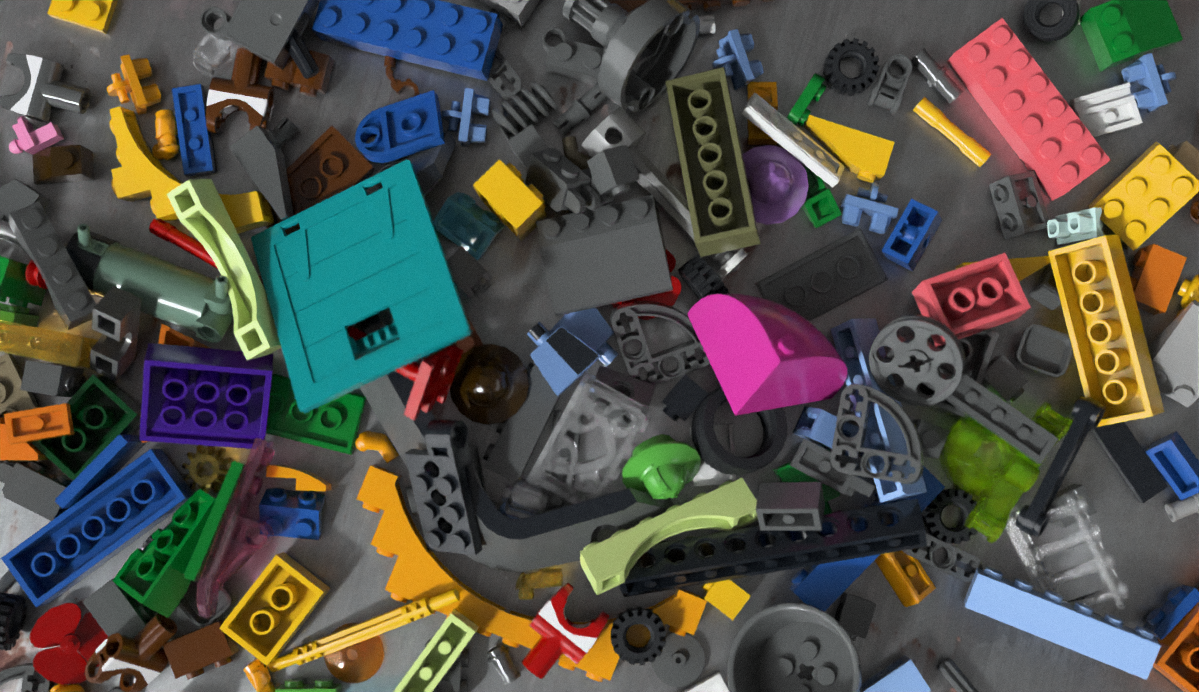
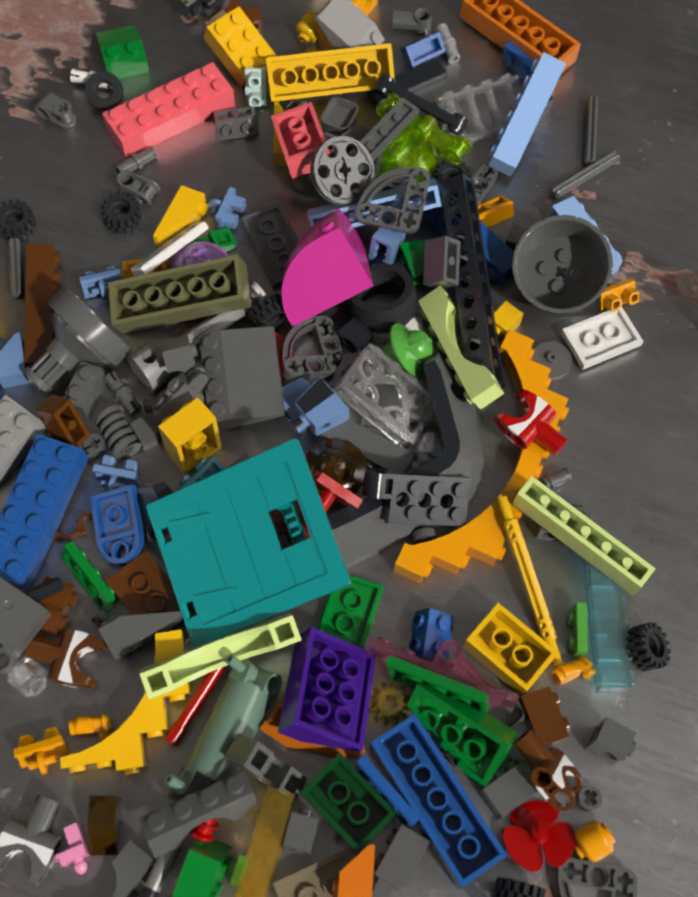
camera: 90 degrees left, 20 degrees down
orange plate [4,403,74,445] -> none
blue plate [172,84,216,177] -> none
light orange slope [266,464,332,491] -> none
clear orange dish [324,622,384,683] -> none
light orange arm [355,431,399,464] -> none
clear yellow arm [515,566,563,600] -> none
black tyre [611,606,666,666] -> none
green plate [787,72,827,126] -> none
dark grey hinge [790,438,875,498] -> none
blue brick [882,198,942,272] -> none
yellow piece [913,96,991,167] -> none
white plate [1070,82,1143,138] -> none
medium blue hips [1121,53,1177,113] -> none
orange brick [1130,244,1187,315] -> none
none -> reddish brown brick [35,394,90,447]
none -> green plate [61,541,115,612]

